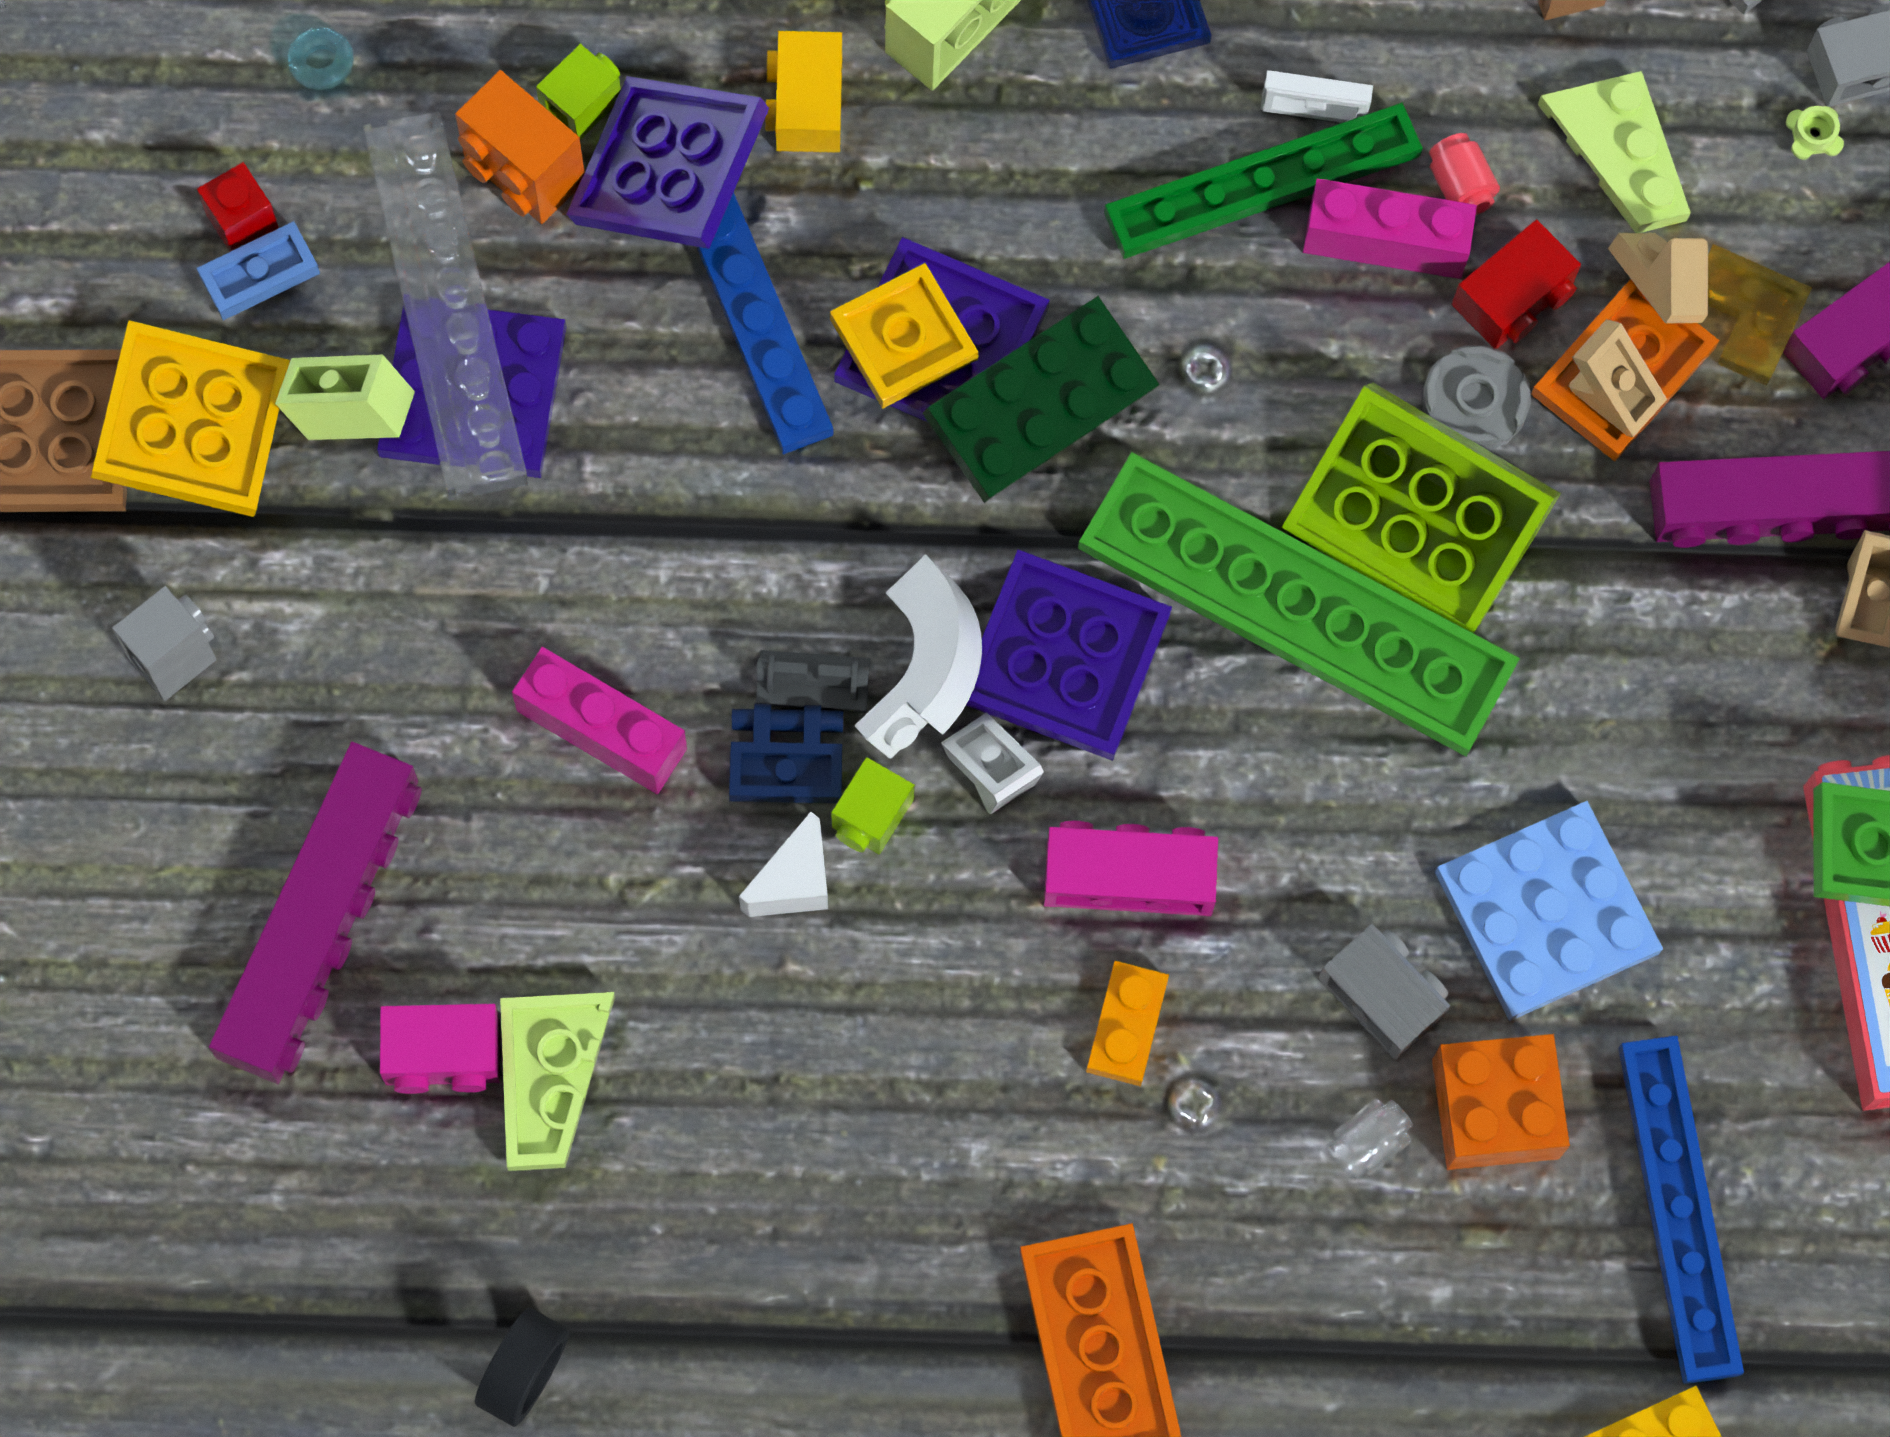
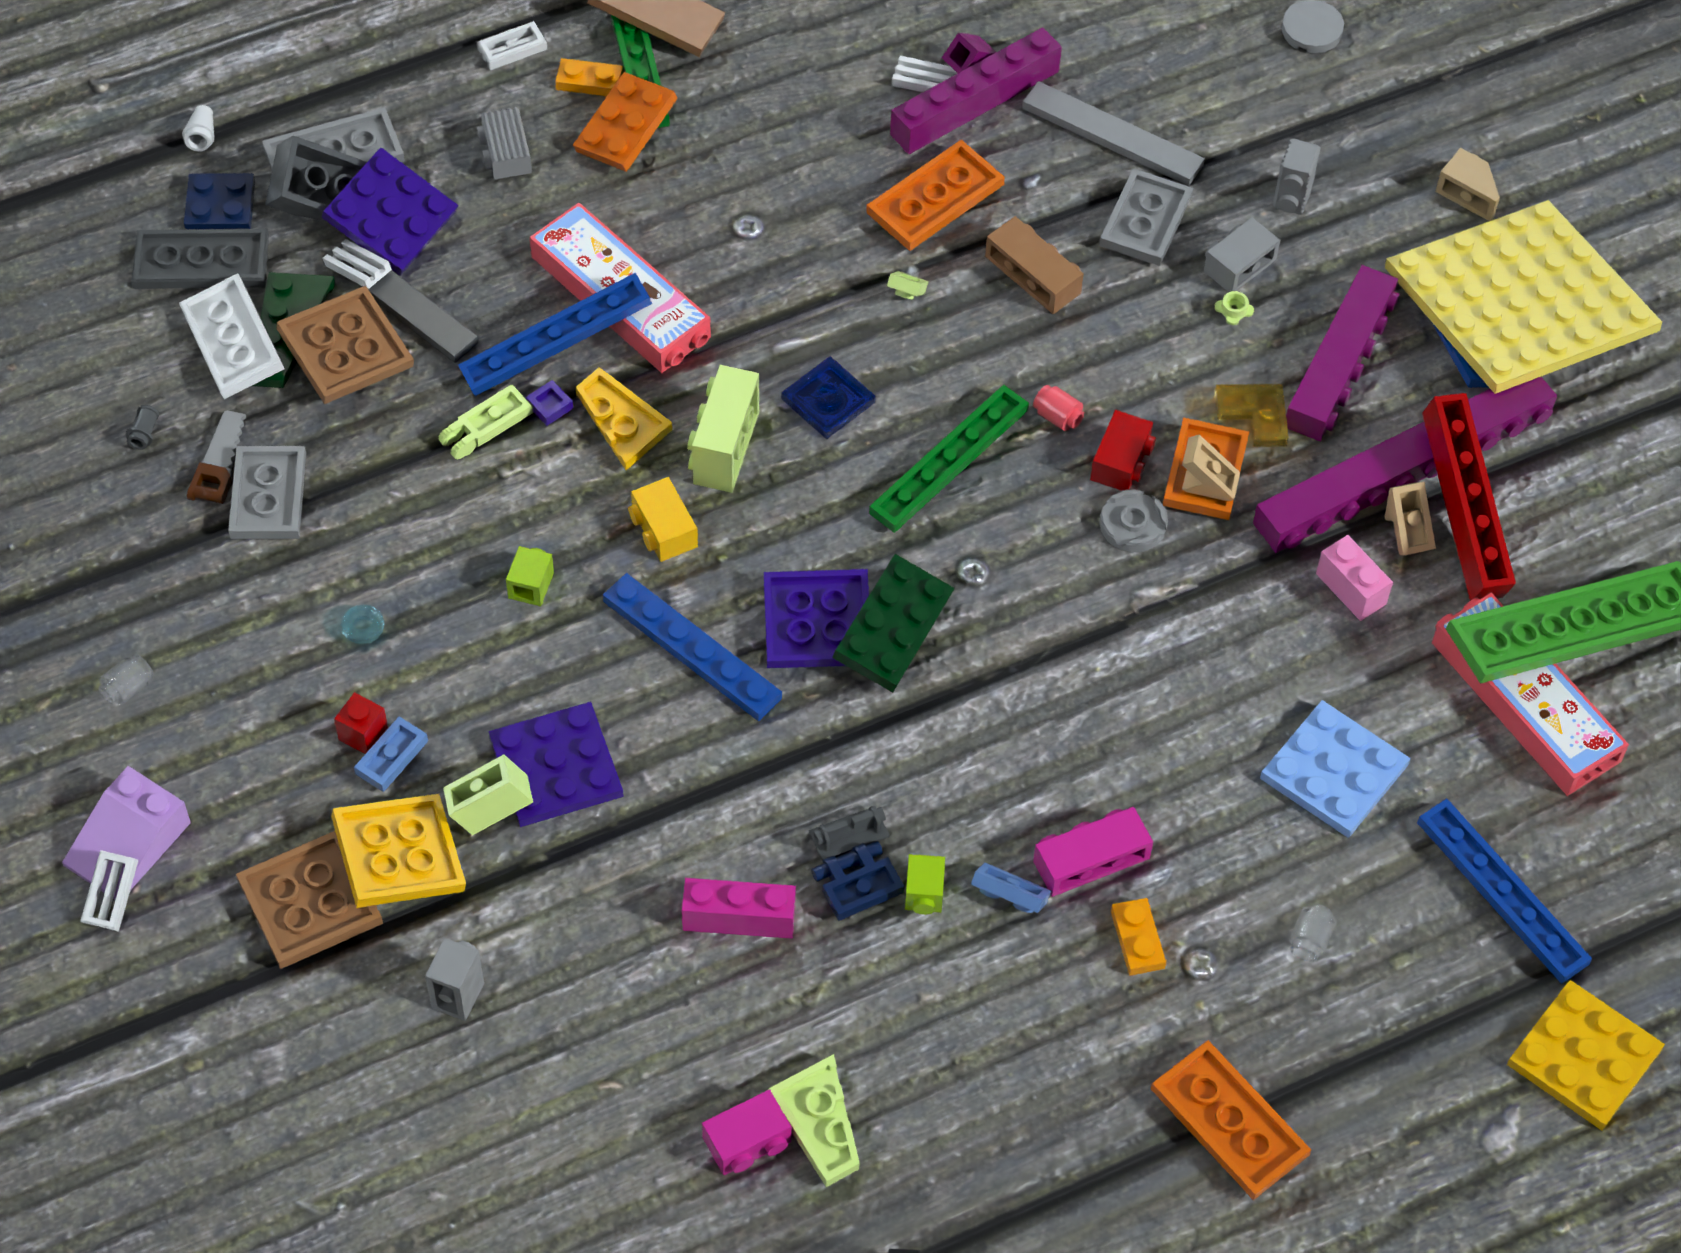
camera: 25 degrees left, 15 degrees down
magenta brick [209,741,422,1085] -> none
clear plate [363,111,528,501] -> none
orange brick [455,70,585,225] -> none
dark purple plate [566,76,769,249] -> none
white slope [739,812,828,917] -> none
yellow plate [830,263,978,409] -> none
white arch [854,554,982,759] -> none
white slope [941,712,1044,814] -> none
dark purple plate [966,549,1172,761] -> none
bright green plate [1078,452,1520,757] -> none
white tile [1260,70,1373,123] -> none
lime slope [1281,383,1561,634] -> none
dark pink brick [1303,178,1477,279] -> none
light grey brick [1319,924,1450,1060] -> none
orange brick [1432,1034,1570,1170] -> none
yellowish green wing [1538,71,1691,233] -> none
tan slope [1608,232,1708,323] -> none
none -> medium blue plate [971,863,1051,913]
none -> bright pink brick [1316,535,1393,621]

